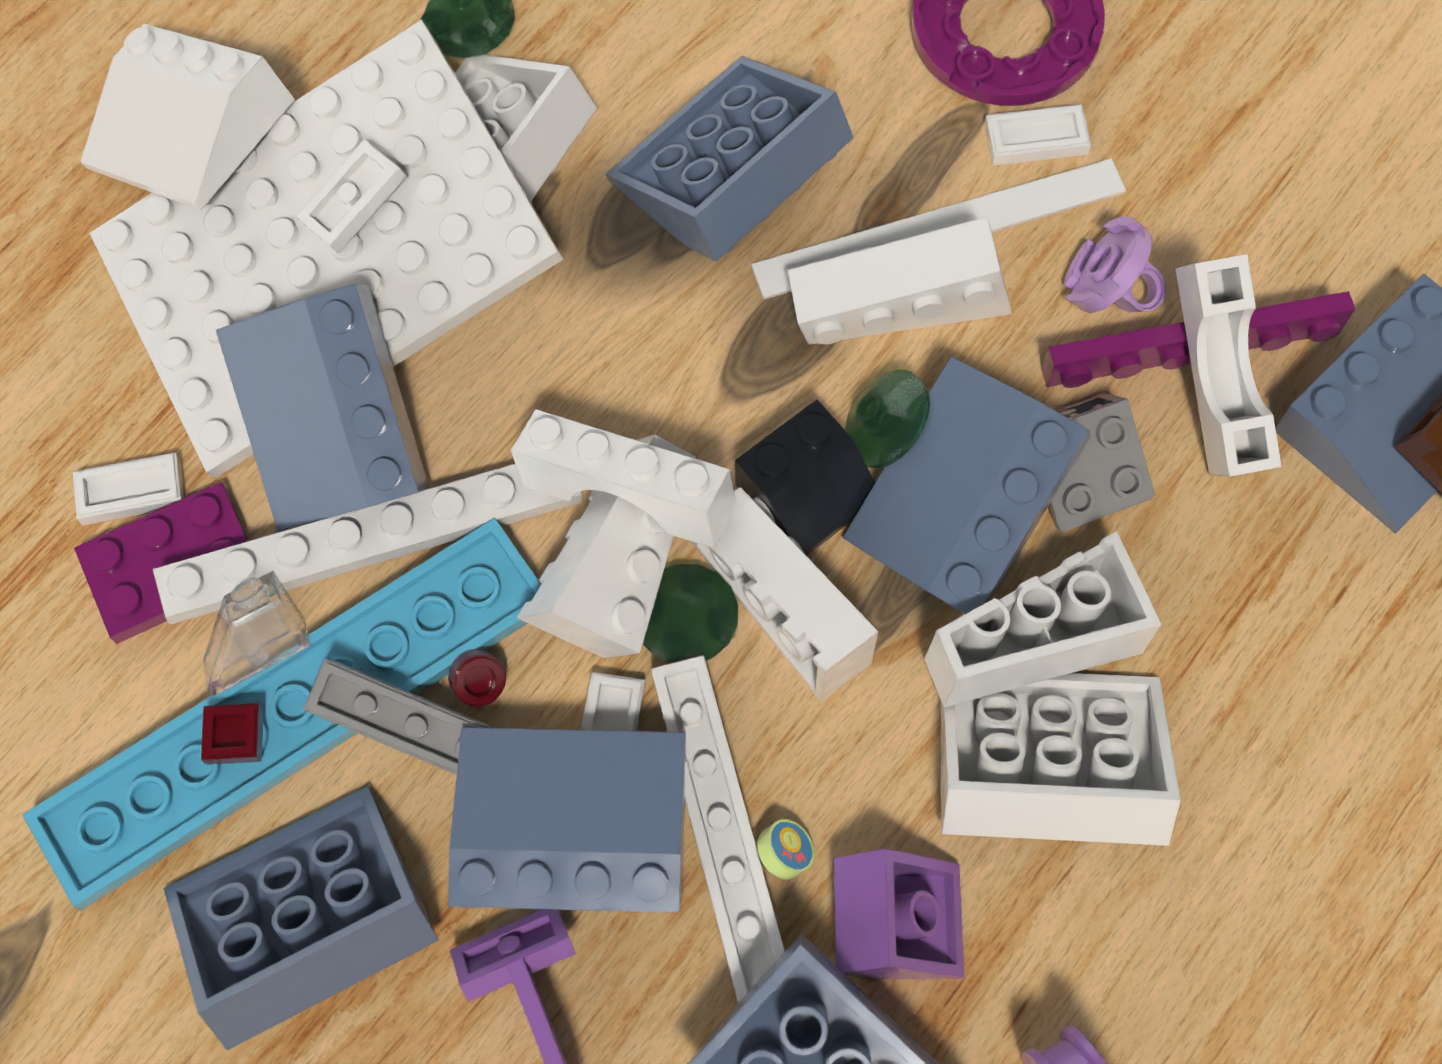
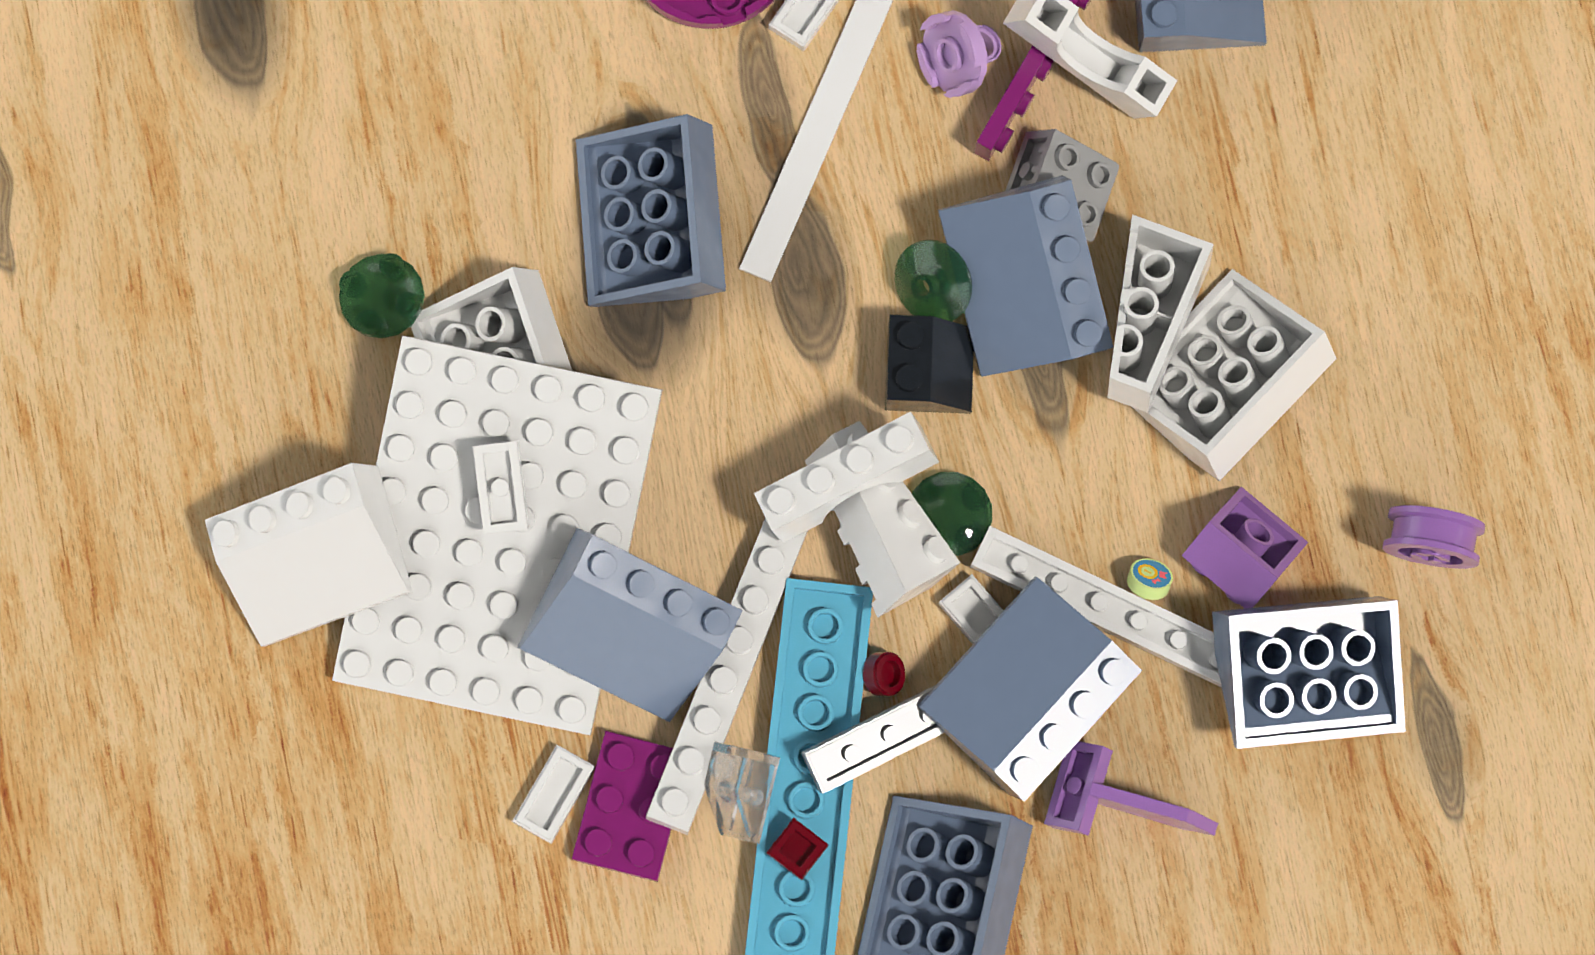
camera: 55 degrees left, 10 degrees up
white wedge [691,487,878,702] -> none
white wedge [788,216,1012,345] -> none

